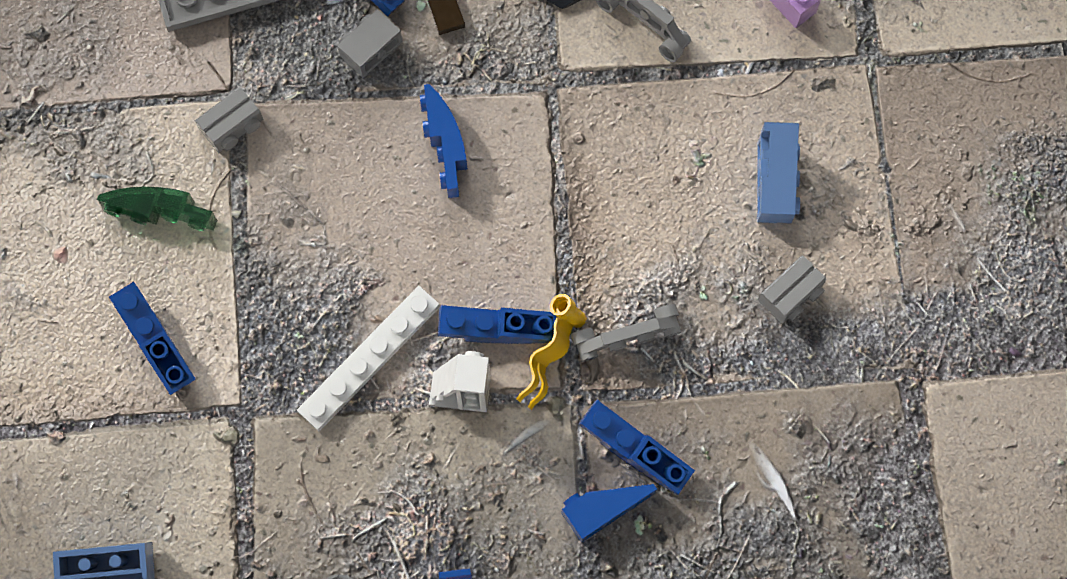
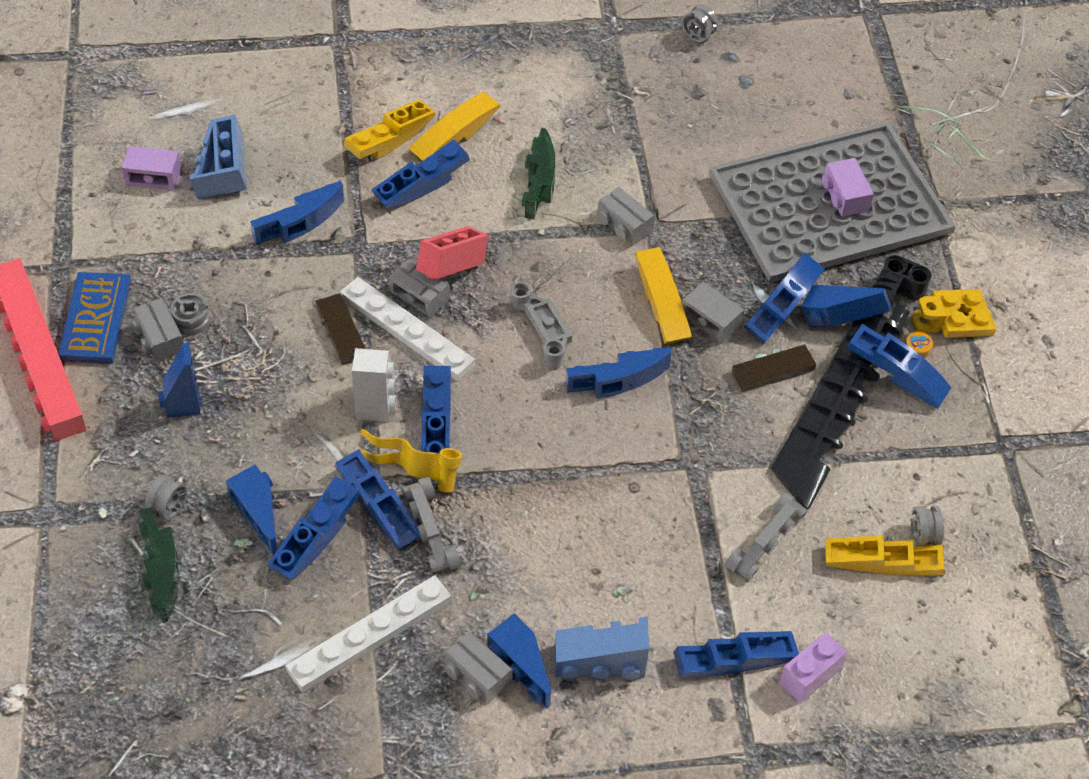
camera: 85 degrees right, 20 degrees down
none -> blue slope [250,181,344,245]
none -> white plate [285,575,452,693]
none -> dark brown tile [315,293,366,365]
none -> blue slope [334,449,420,550]
none -> yellow slope [344,99,436,159]
none -> light grey brick [389,259,450,317]
none -> yellow slope [408,91,501,162]
none -> coral brick [416,226,489,280]
none -> blue slope [487,613,551,708]
none -> light grey plate [510,282,572,370]
none -> yellow slope [634,247,692,345]
none -> blue slope [673,631,799,678]

